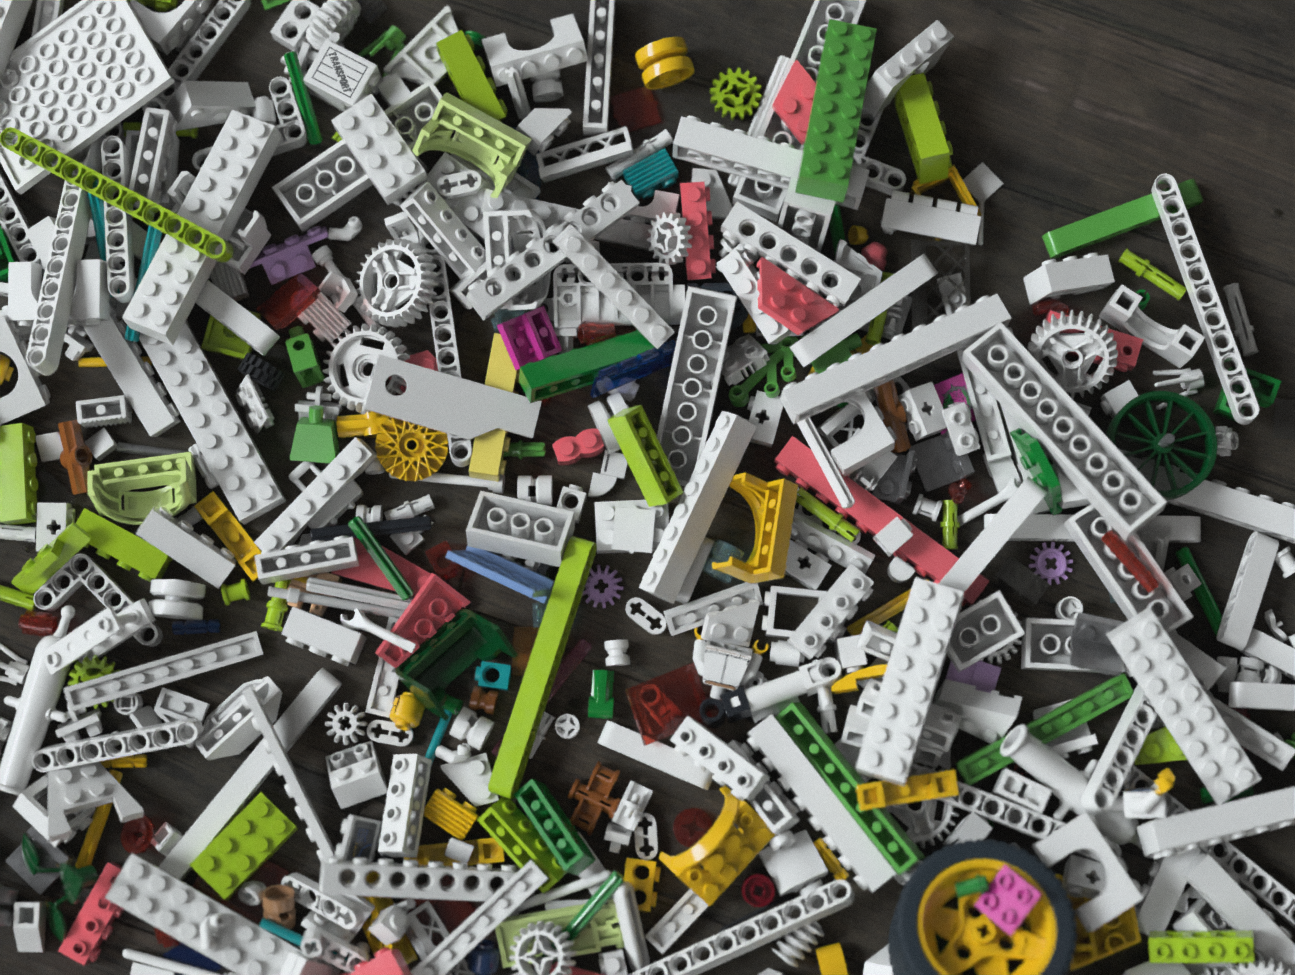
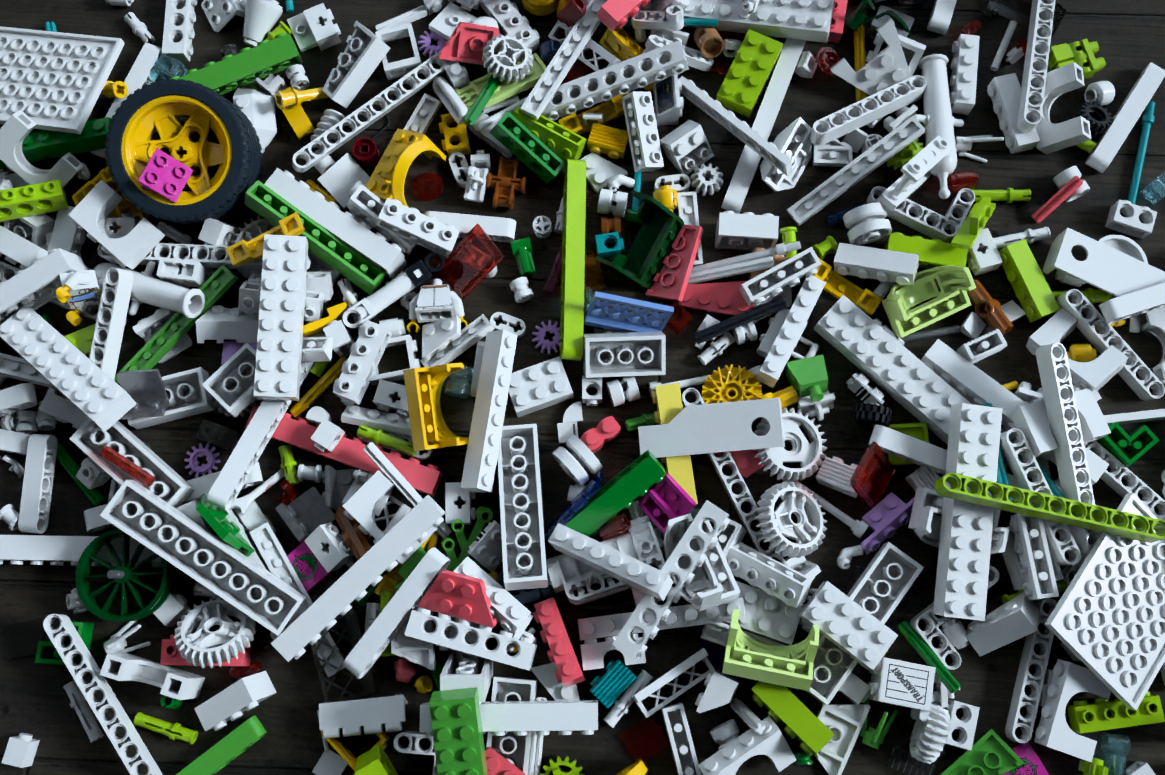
camera: 165 degrees right, 5 degrees down
bright green torso [285,326,325,388] -> none
white bracket [318,271,358,313] -> none
white piece [340,609,416,653] -> none
green axle [348,516,414,600] -> none
white brick [368,898,415,945] -> none
white beam [437,170,482,199] -> none
lime brick [607,405,683,507] -> none
white piece [611,506,656,554] -> none
white gear [647,212,693,265] -> none
white bracket [942,402,980,456] -> none
green pin [955,874,989,898] -> none
white wheel [1055,596,1083,620] -> none

